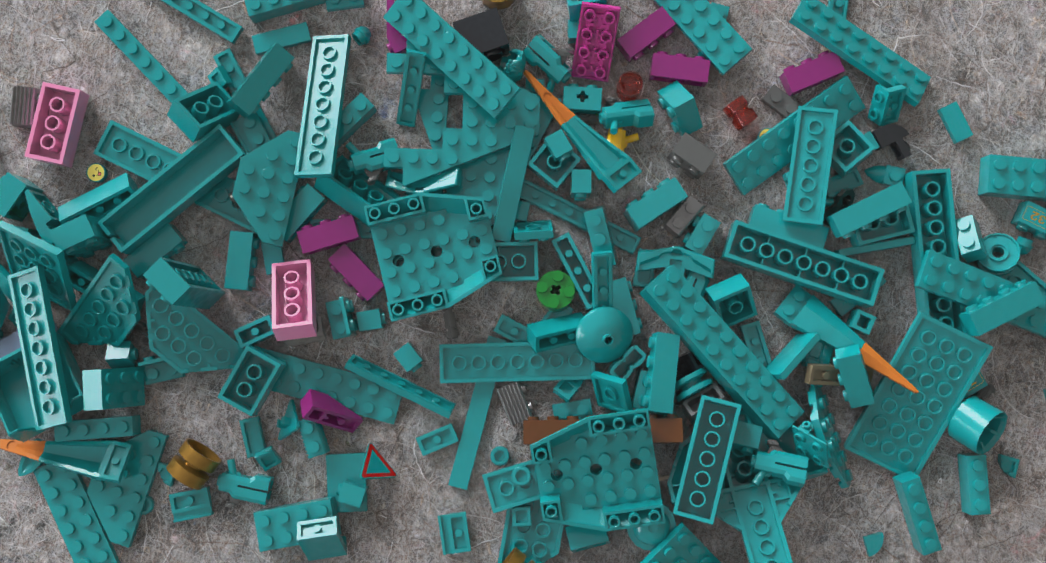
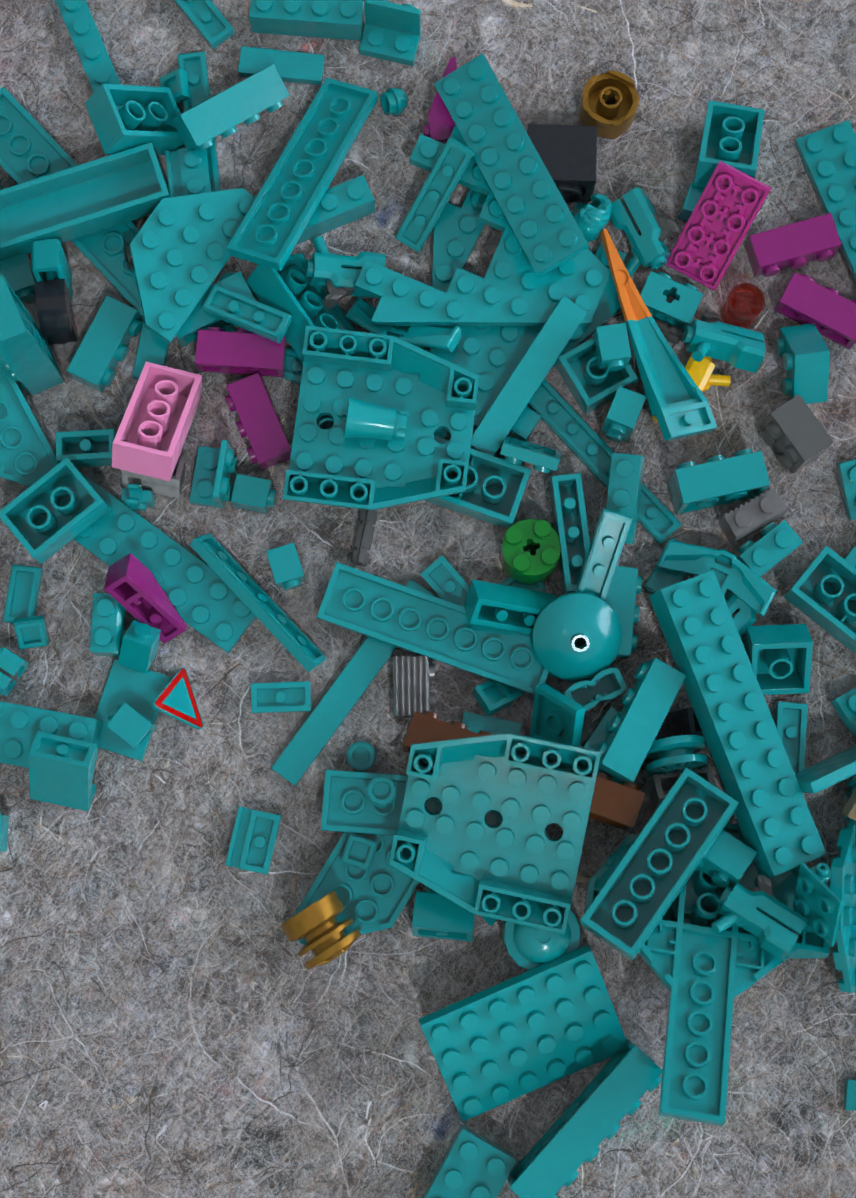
camera: 20 degrees right, 5 degrees down
teal piece [277,399,300,440] -> none
none -> teal brick [31,239,73,300]
none -> black brick [35,279,78,345]
none -> teal brick [118,620,161,673]
none -> teal plate [121,483,156,511]
none -> teal tile [202,284,293,344]
none -> teal plant [344,397,408,441]

